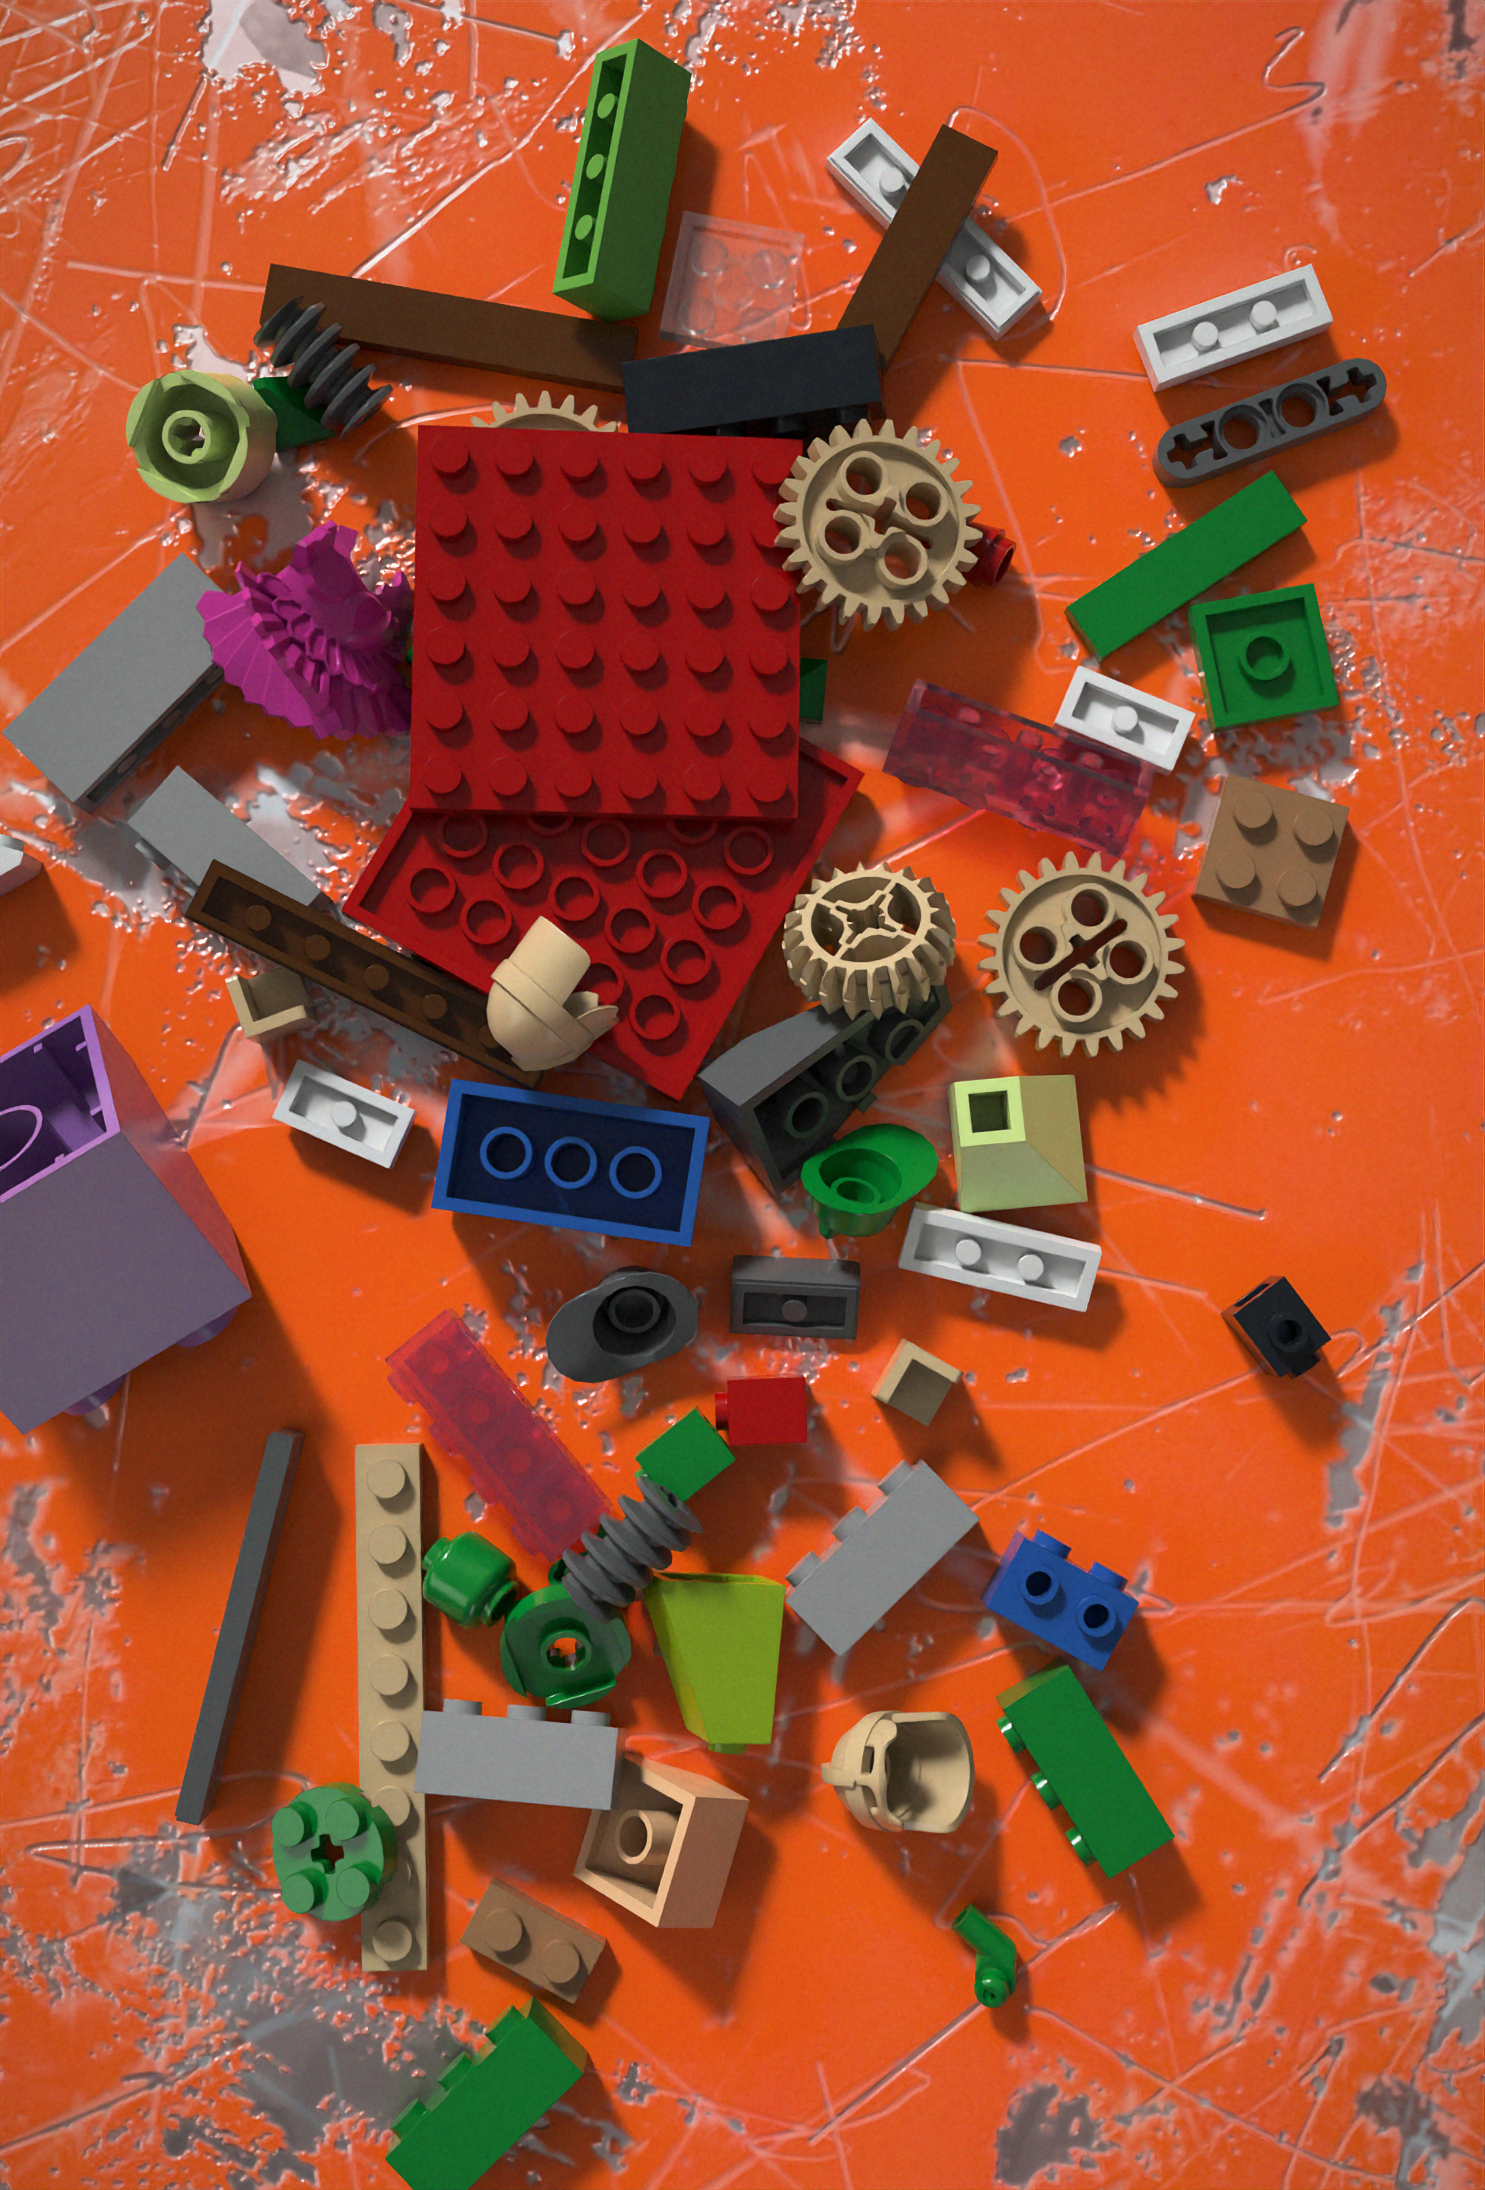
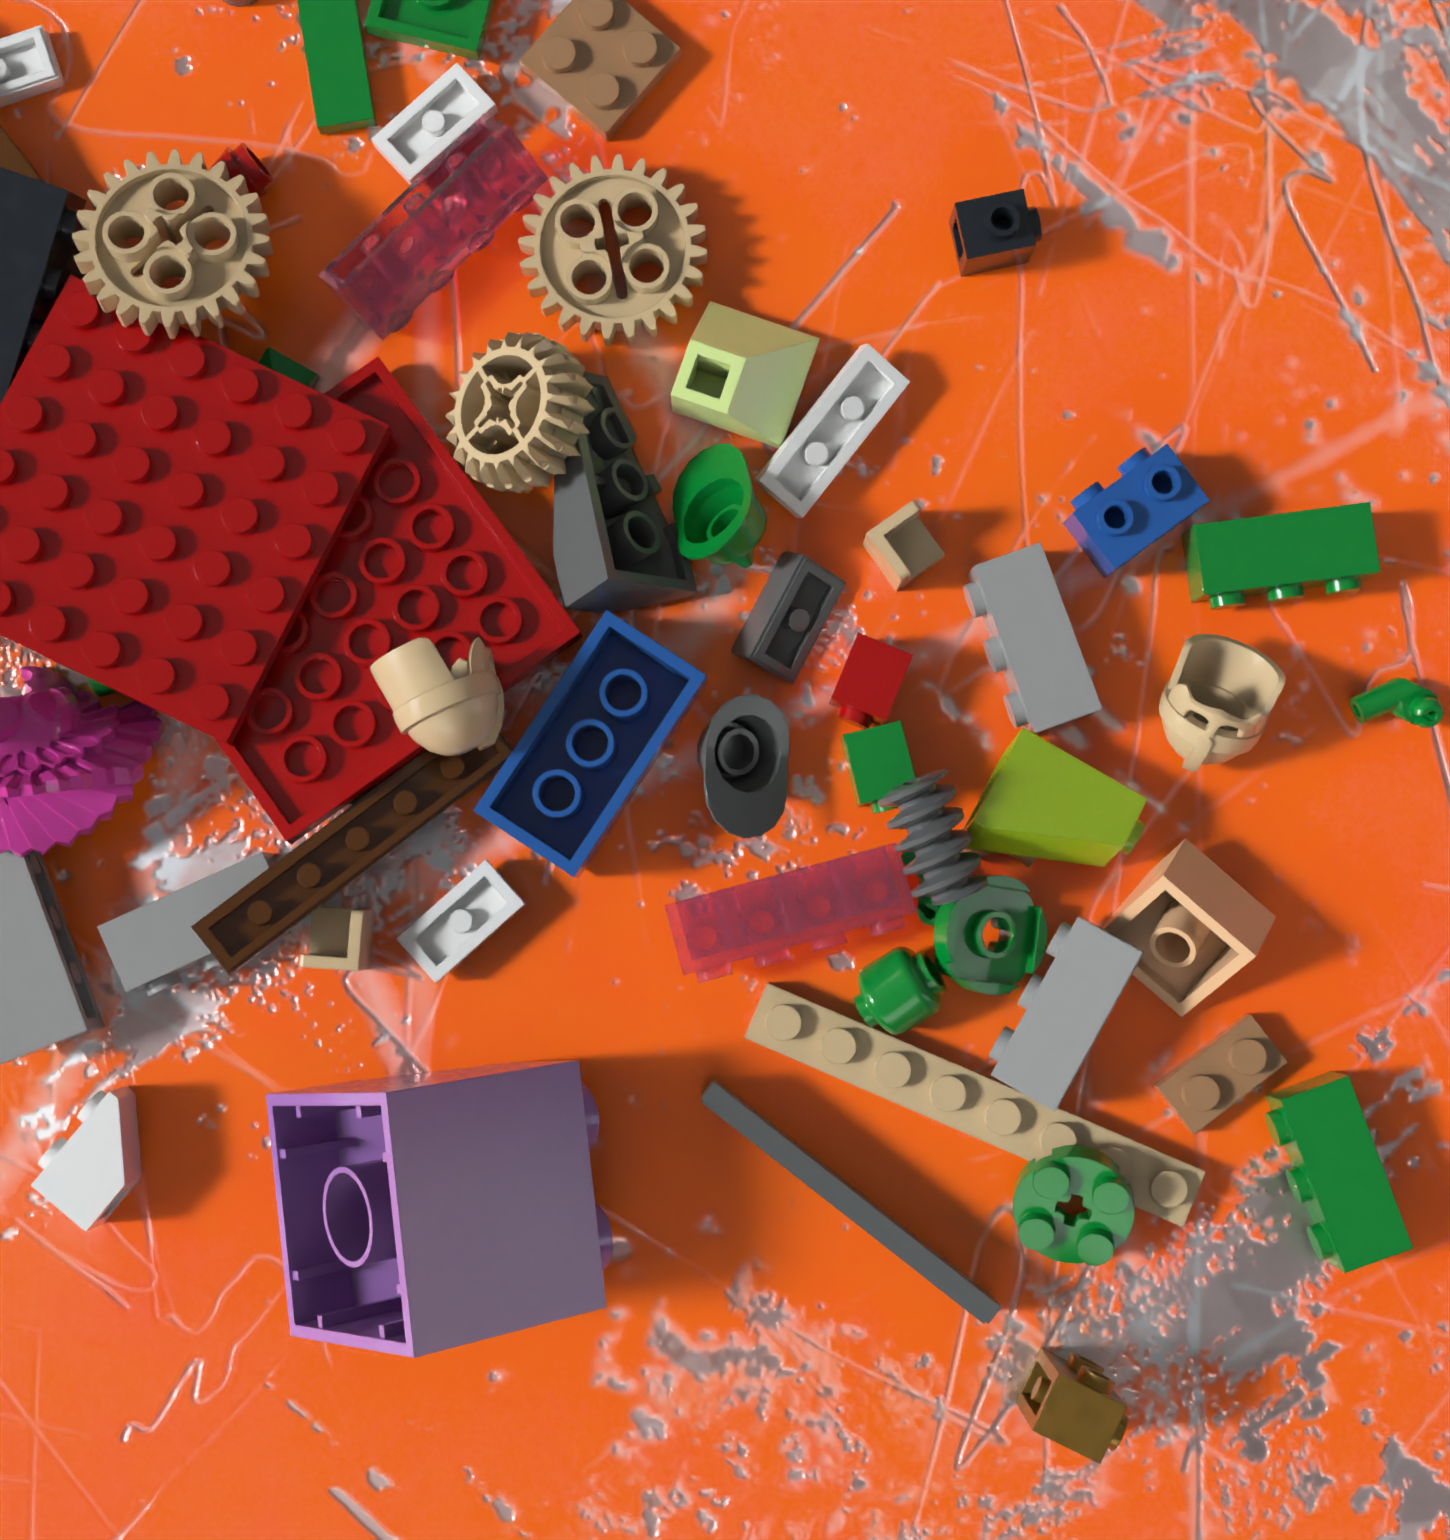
camera: 60 degrees left, 0 degrees up
none -> pearl gold brick [1015,1347,1128,1464]

